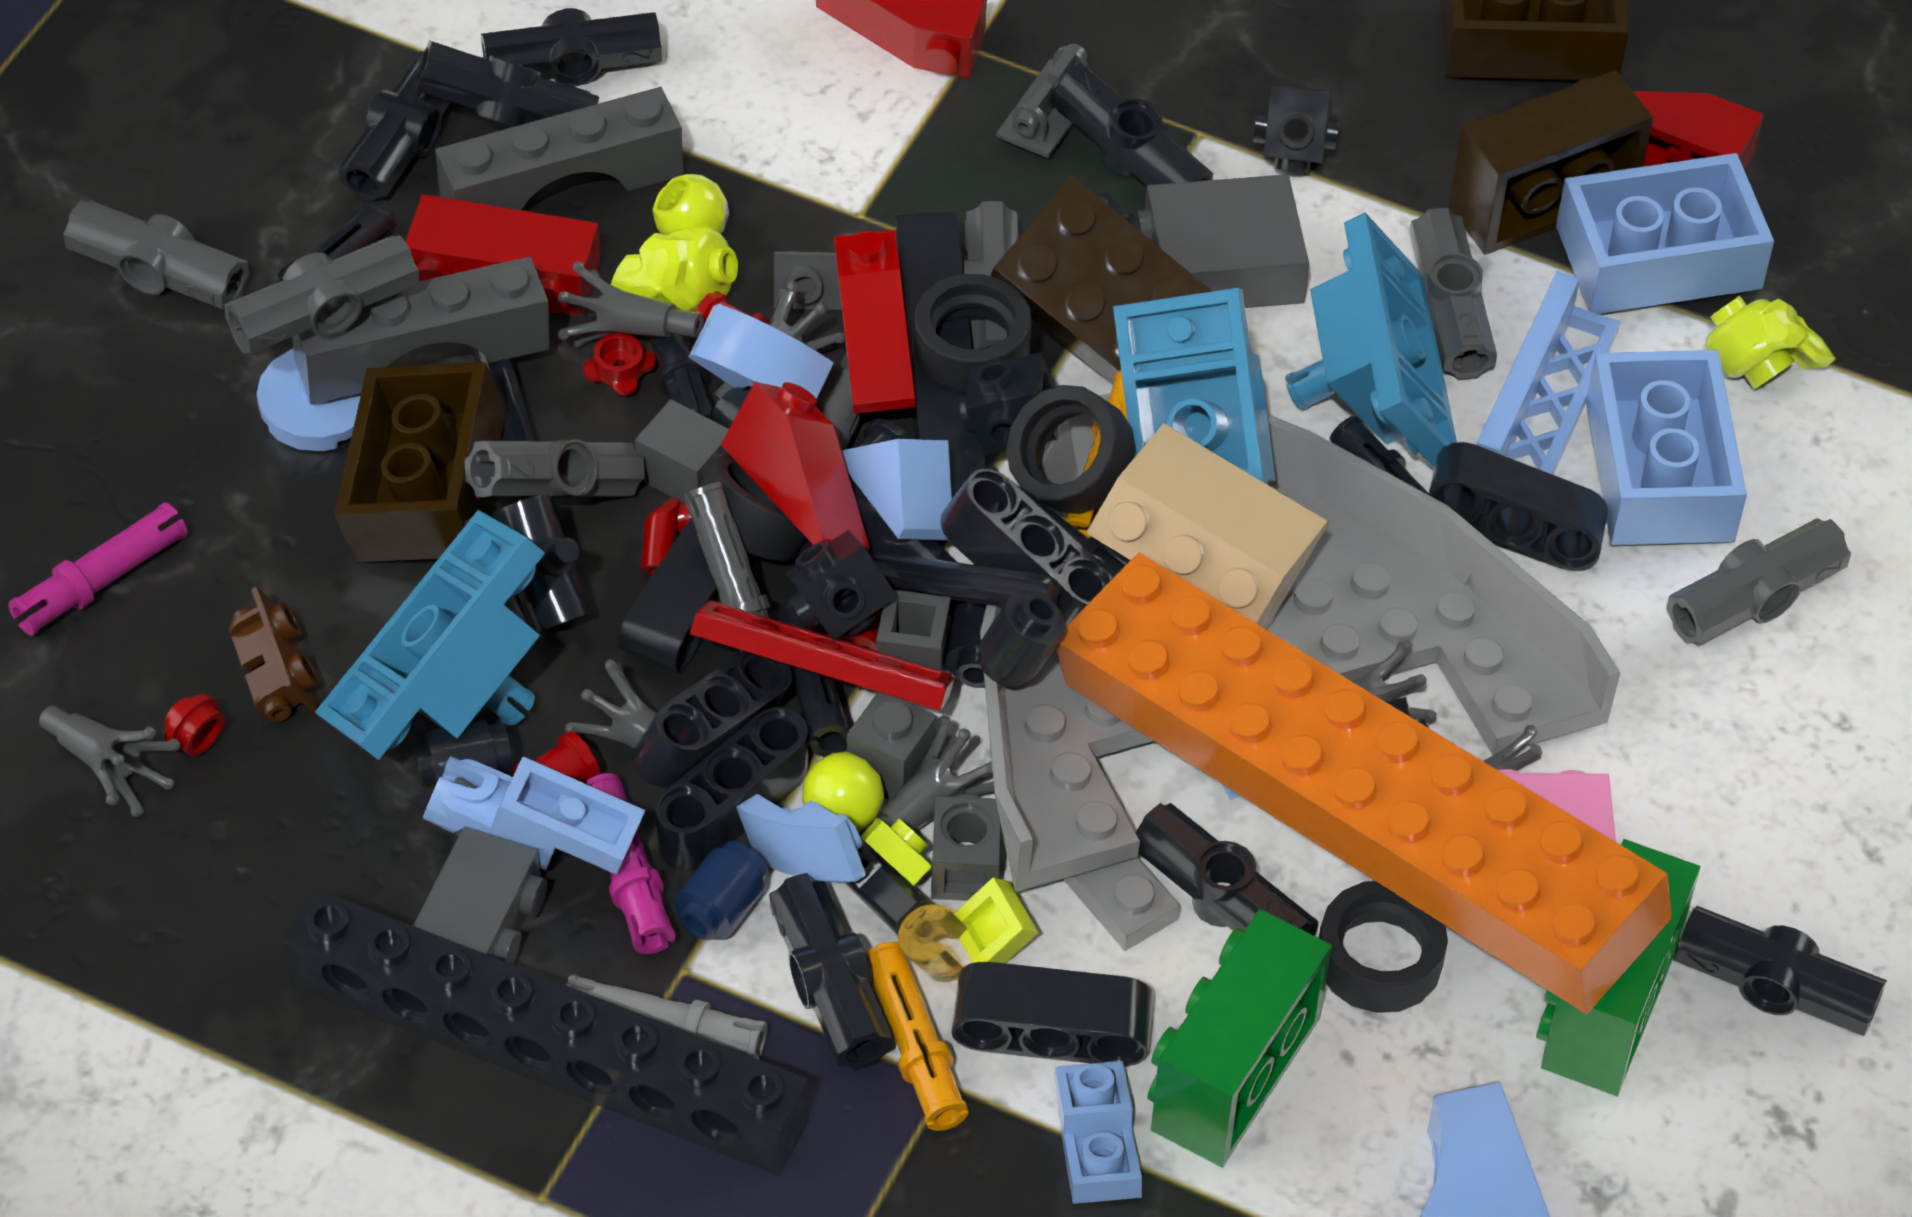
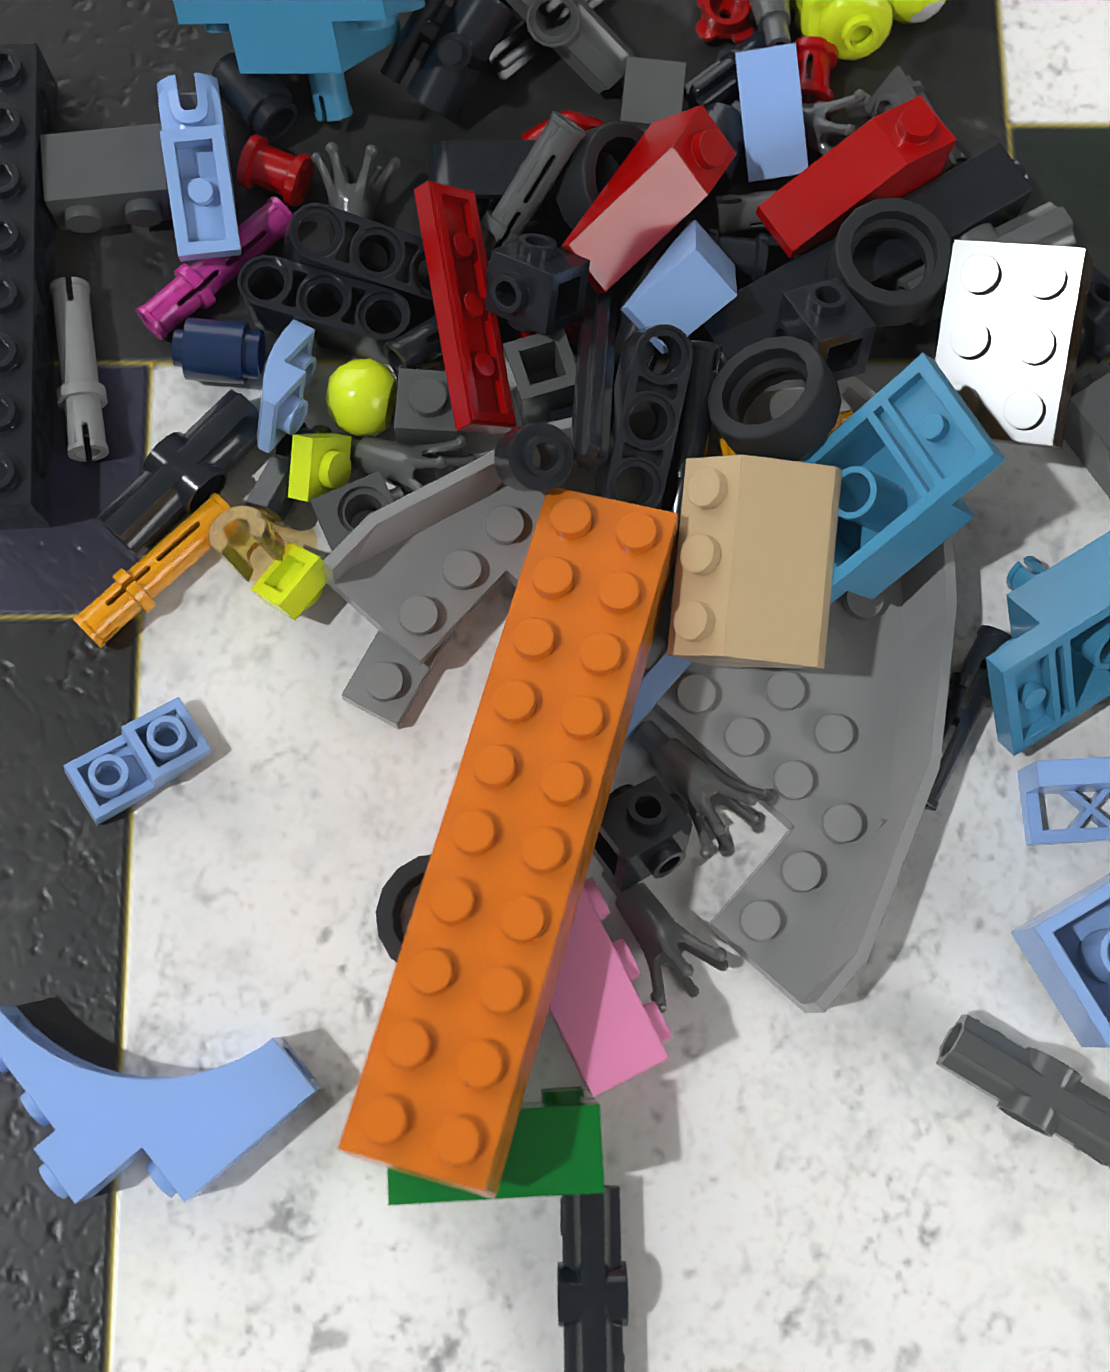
camera: 60 degrees right, 25 degrees up
black beam [951,962,1154,1067] -> none
black piece [1135,803,1318,936] -> none
green brick [1147,909,1332,1168] -> none
black beam [1428,442,1608,570] -> none

